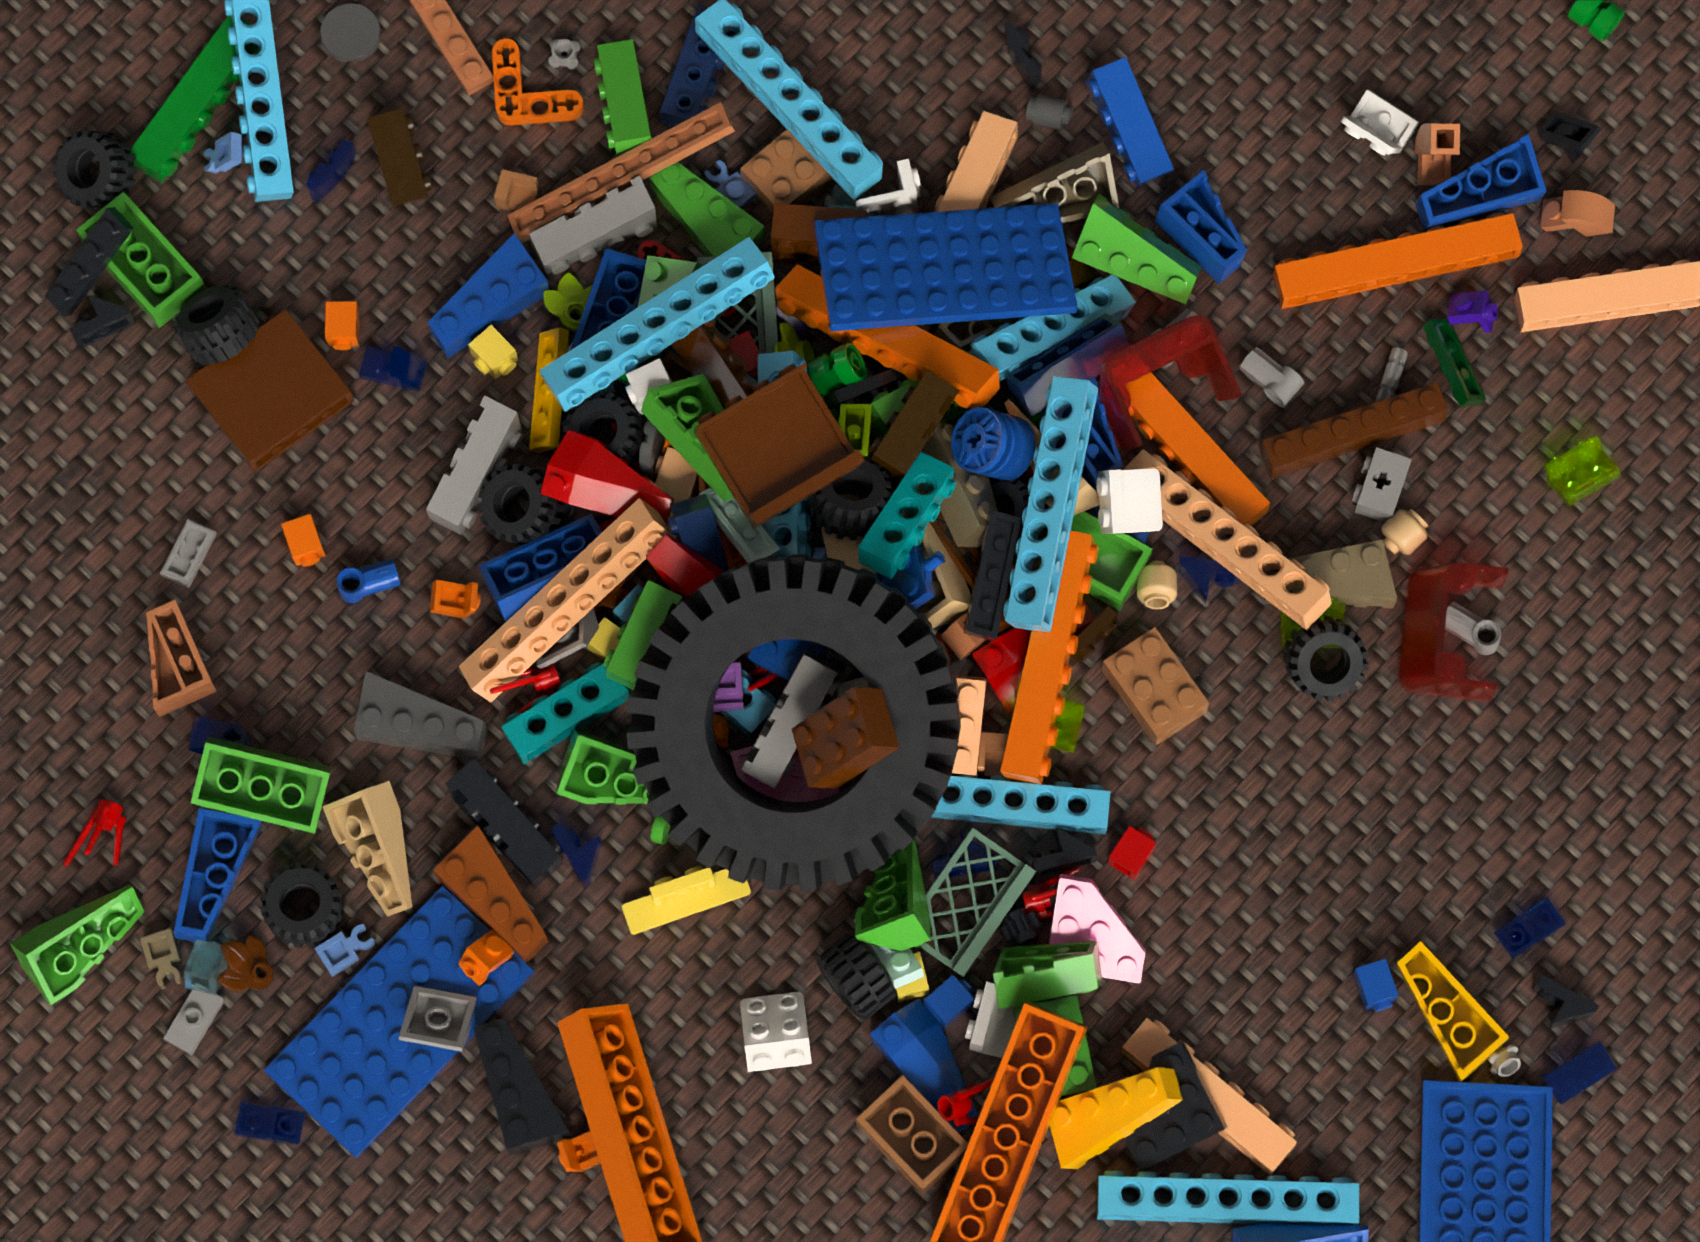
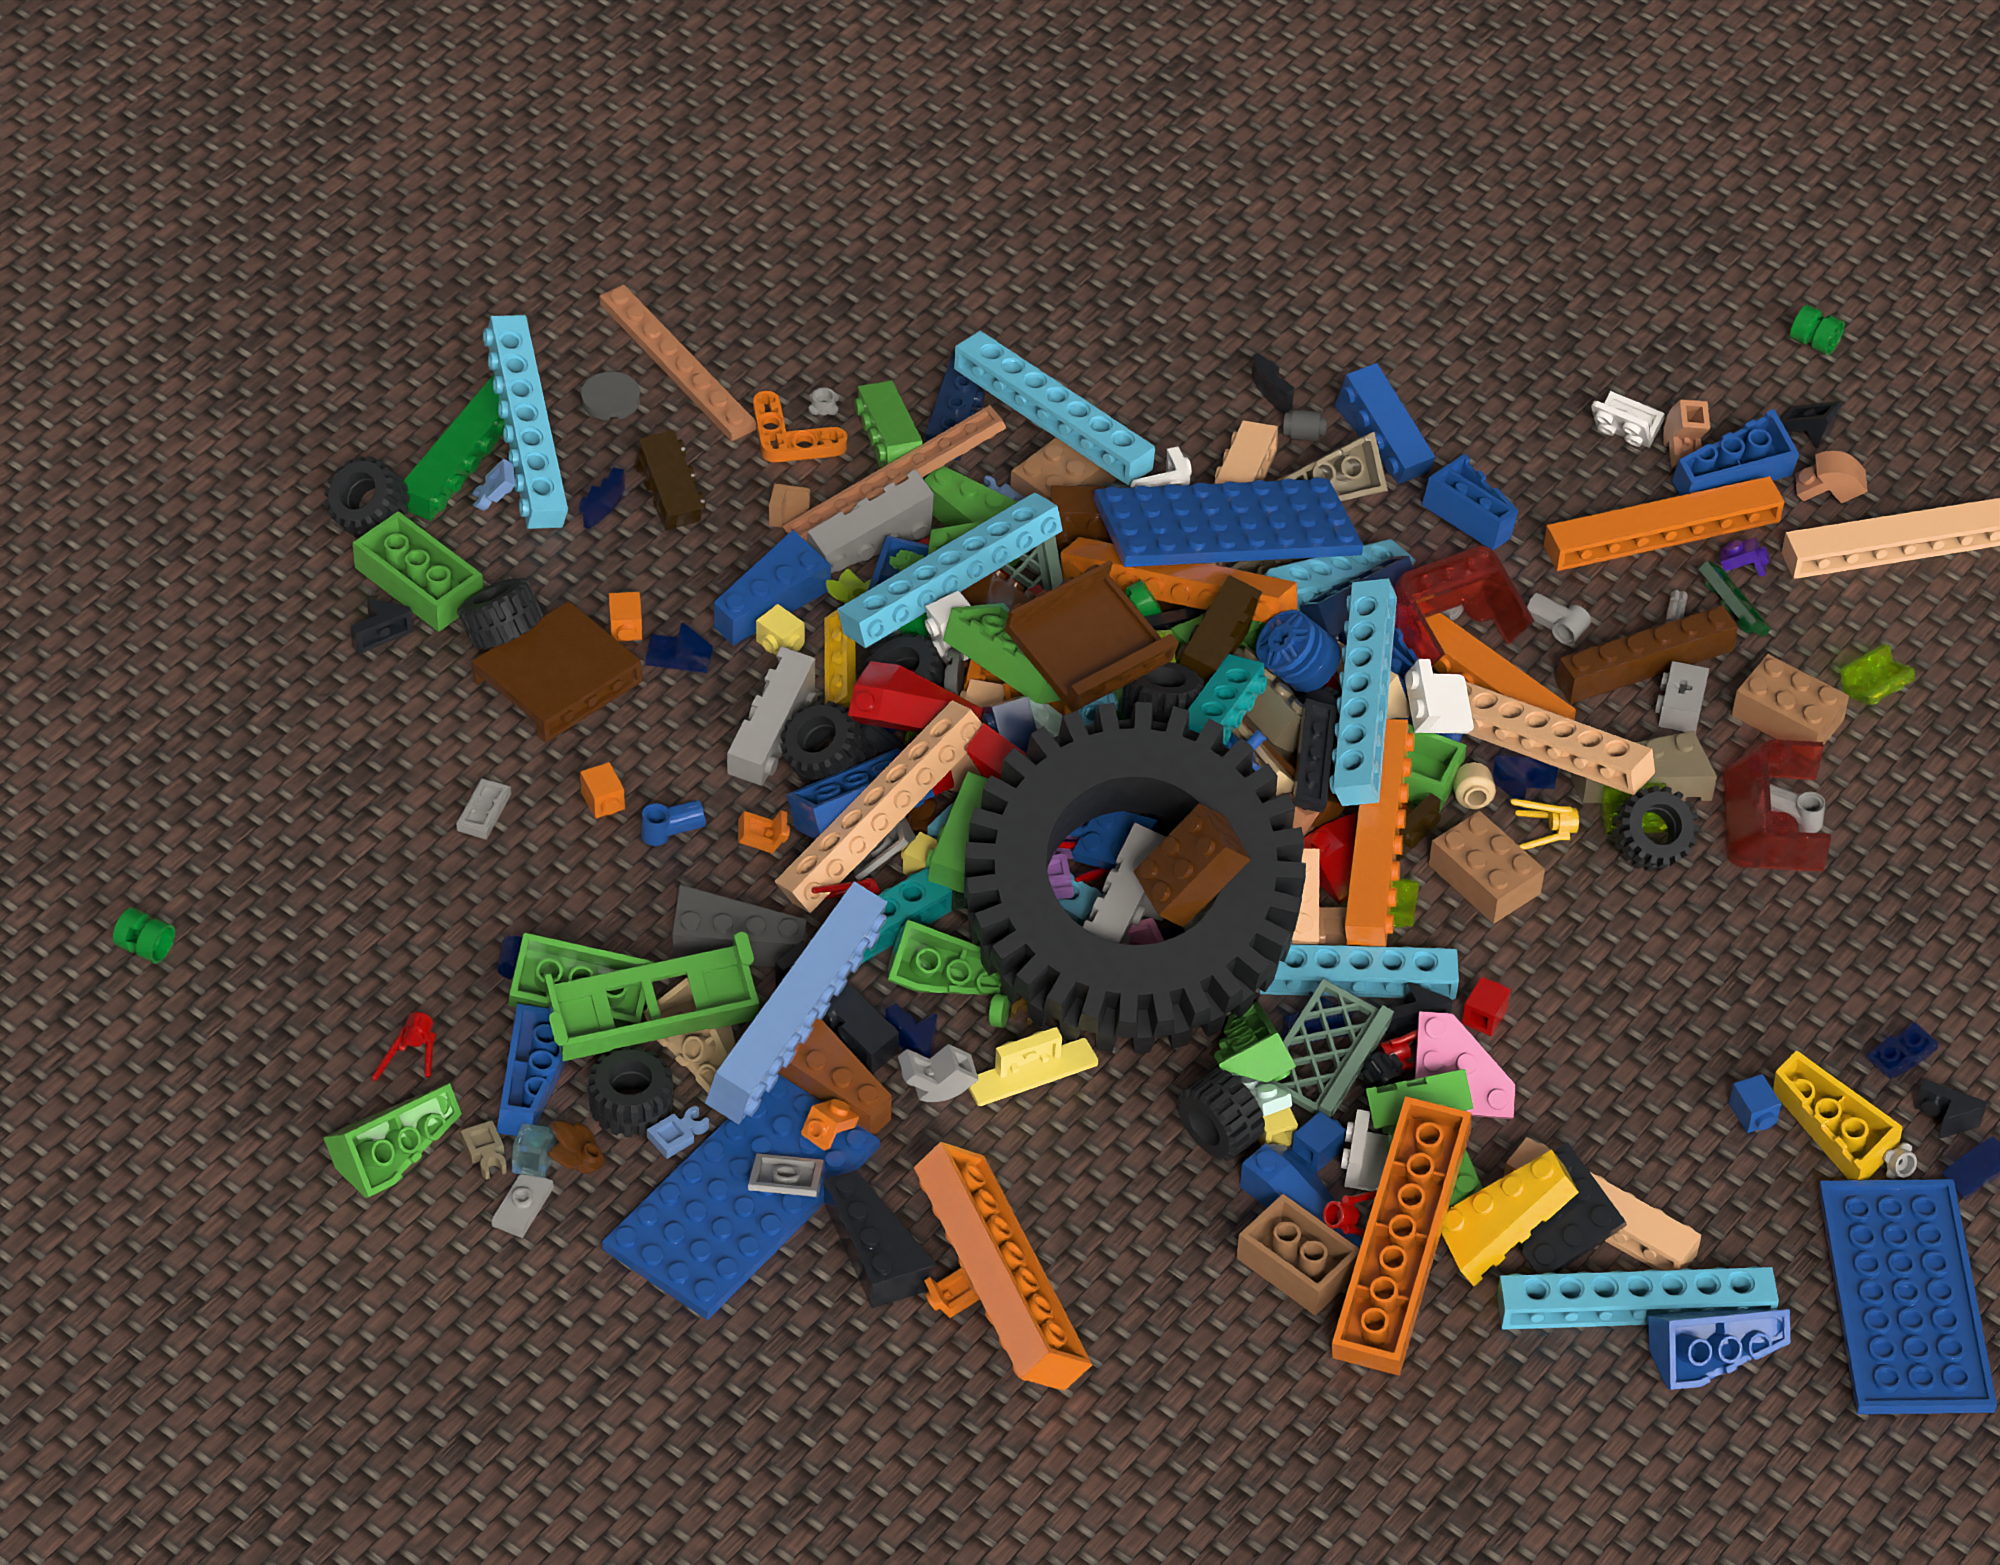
camera: 10 degrees left, 25 degrees down
black plate [45,207,134,317] -> none
nougat wedge [146,600,217,717] -> none
clear blue slope [233,1102,305,1145] -> none
white bracket [740,992,812,1072] -> none
bright green wedge [1072,194,1201,304] -> none
tan head [1381,509,1428,555] -> none
none -> bright green piece [544,932,759,1061]
none -> medium blue brick [705,881,888,1124]
none -> bright green plant [889,550,924,572]
none -> light grey brick [898,1044,979,1102]
none -> yellow plant [1511,799,1579,850]
none -> medium nougat brick [1732,654,1849,758]

